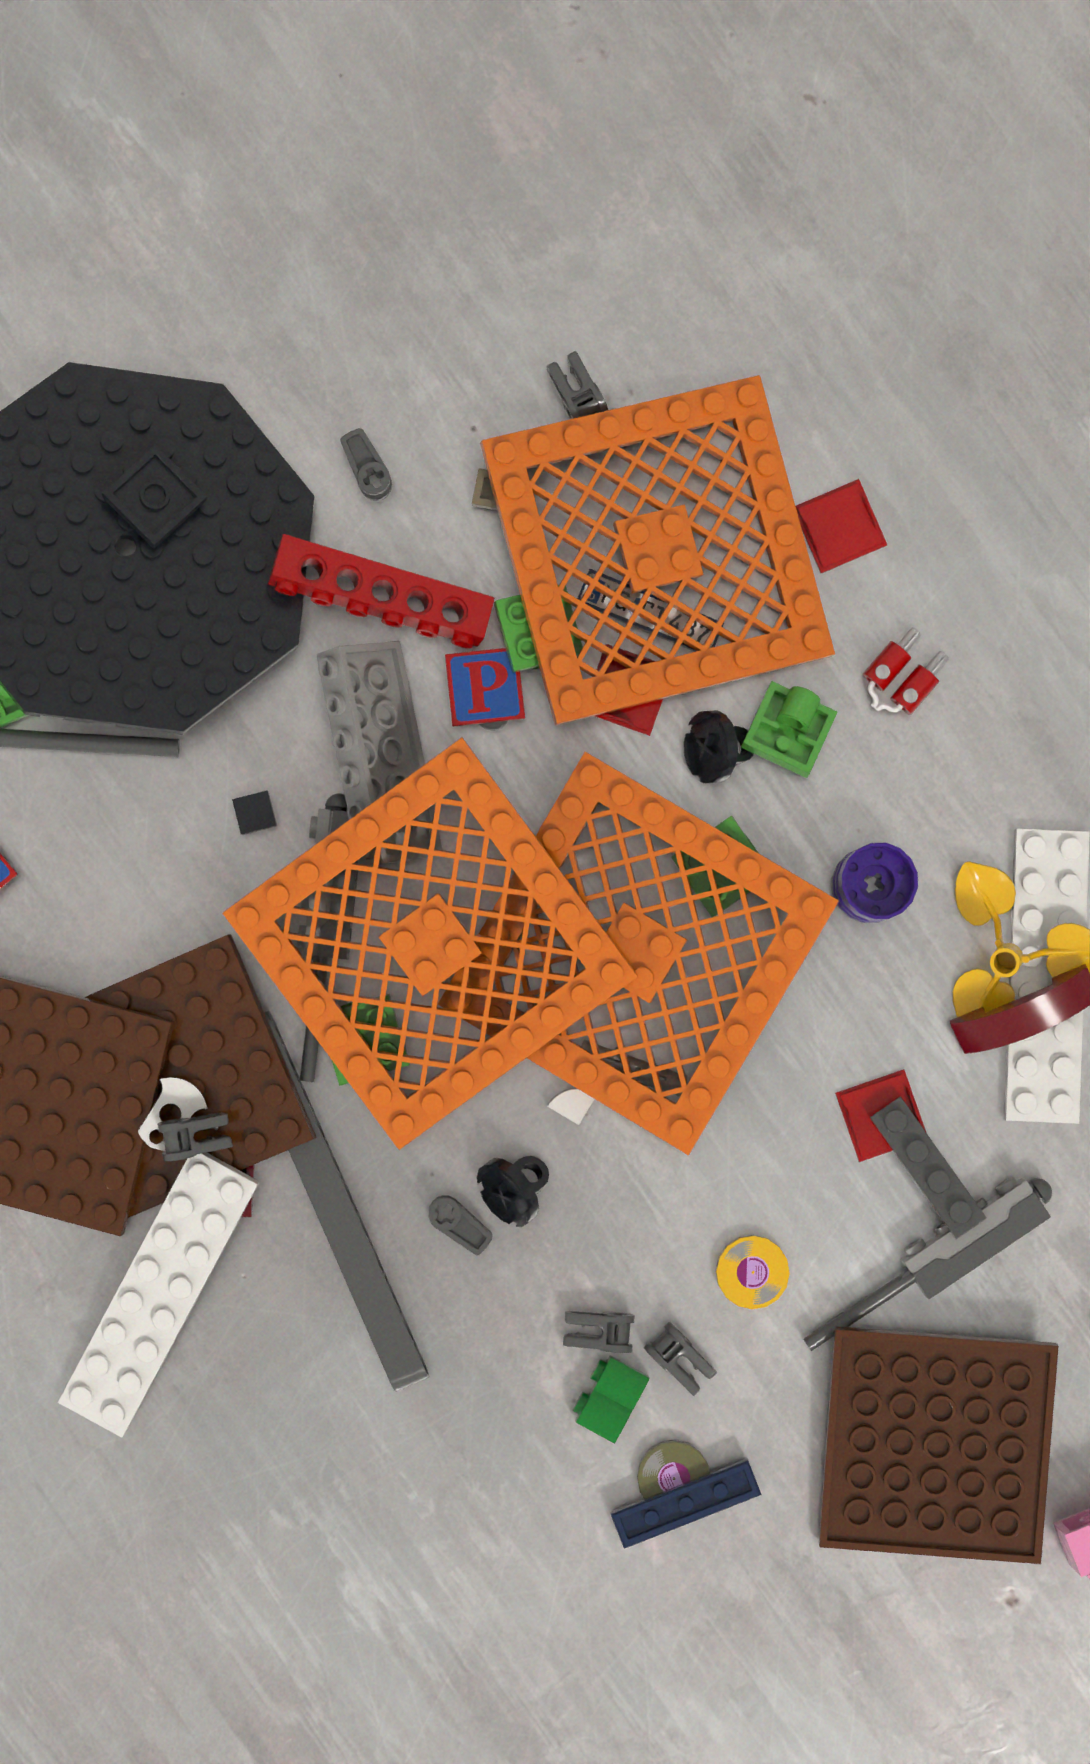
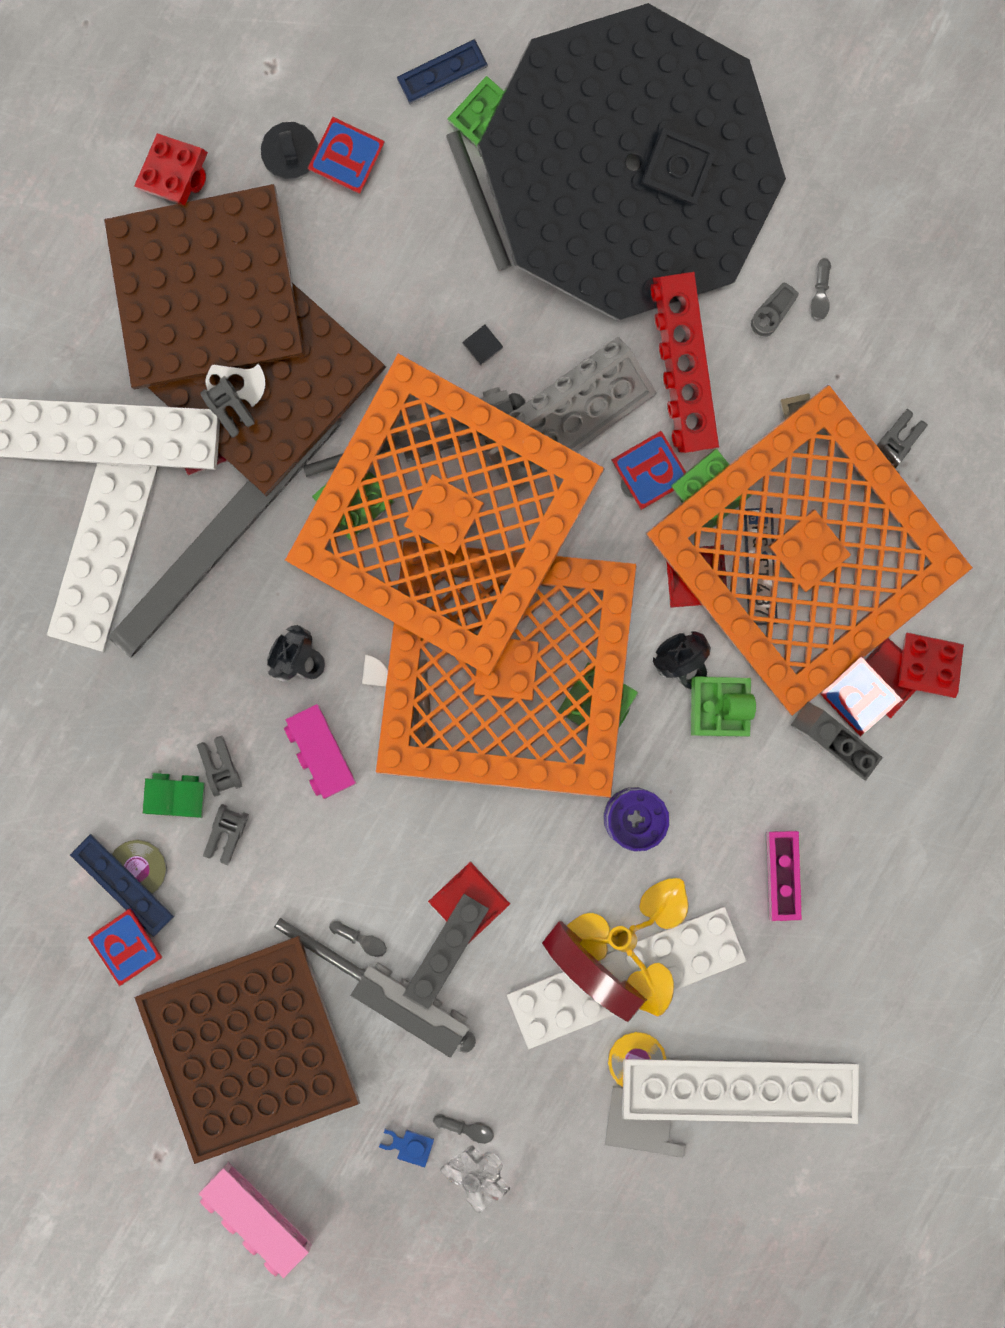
camera: 65 degrees right, 0 degrees up
dark grey piece [428,1195,493,1255] -> none
yellow tile [716,1235,790,1309] -> none
red piece [863,628,949,715] -> none
none -> white plate [47,463,158,652]
none -> piece [87,908,163,987]
none -> dark pink brick [284,704,357,799]
none -> dark grey piece [329,921,387,957]
none -> dark pink brick [766,831,802,921]
none -> dark grey slope [791,702,883,781]
none -> dark grey piece [811,258,831,320]
none -> piece [820,656,902,737]
none -> red plate [898,633,964,698]

